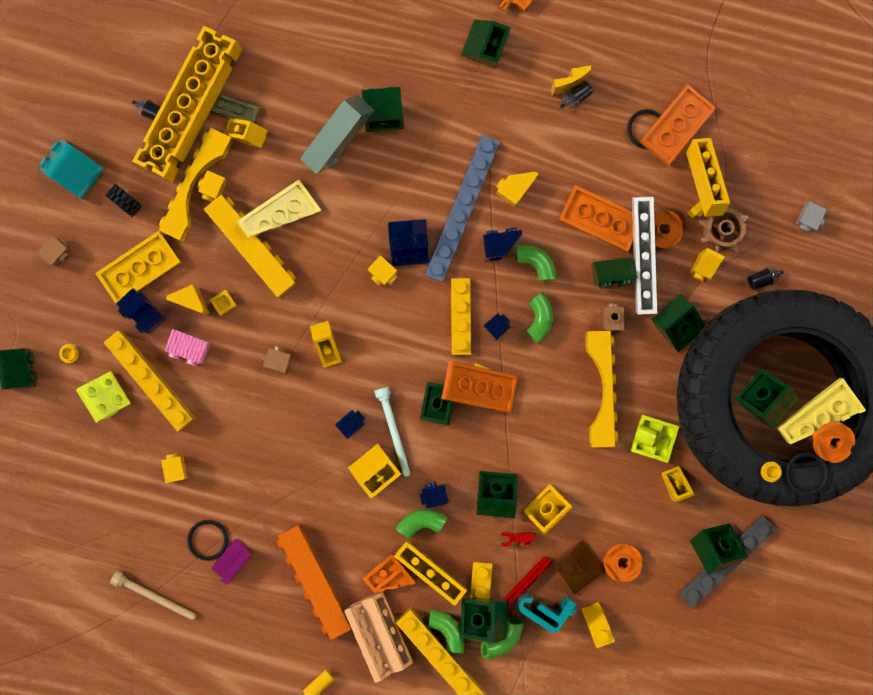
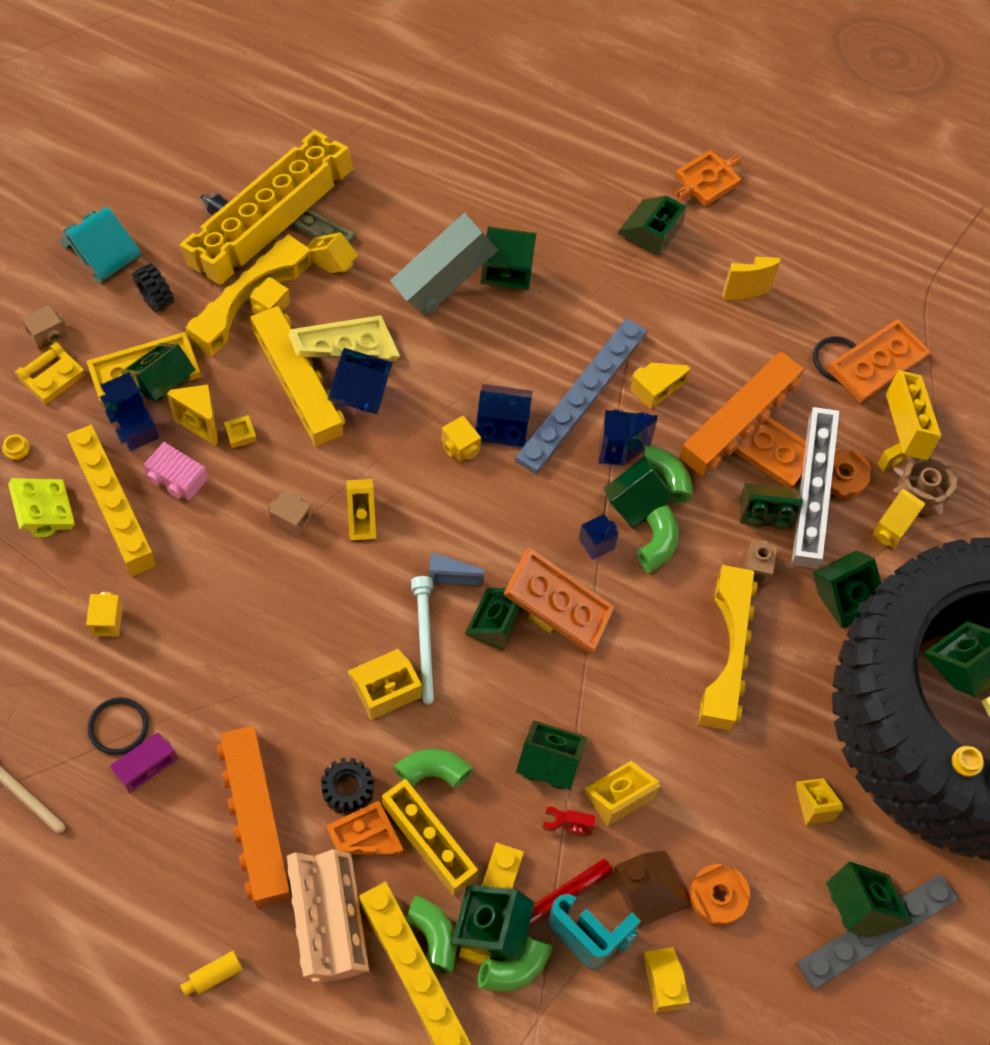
camera: 10 degrees right, 25 degrees down
clear blue brick [335,409,366,439] -> none
clear blue brick [419,482,449,509] -> none
yellow plate [451,278,471,355] -> none
black piece [560,81,593,109] -> none
neon yellow plate [630,415,679,463] -> none
none -> yellow plate [14,342,86,405]
none -> dark green slope [121,343,196,401]
none -> black tyre [321,758,374,815]
none -> clear blue slope [328,348,393,415]
none -> sand blue slope [429,553,484,586]
none -> dark green slope [604,456,675,529]
none -> orange brick [679,351,804,477]

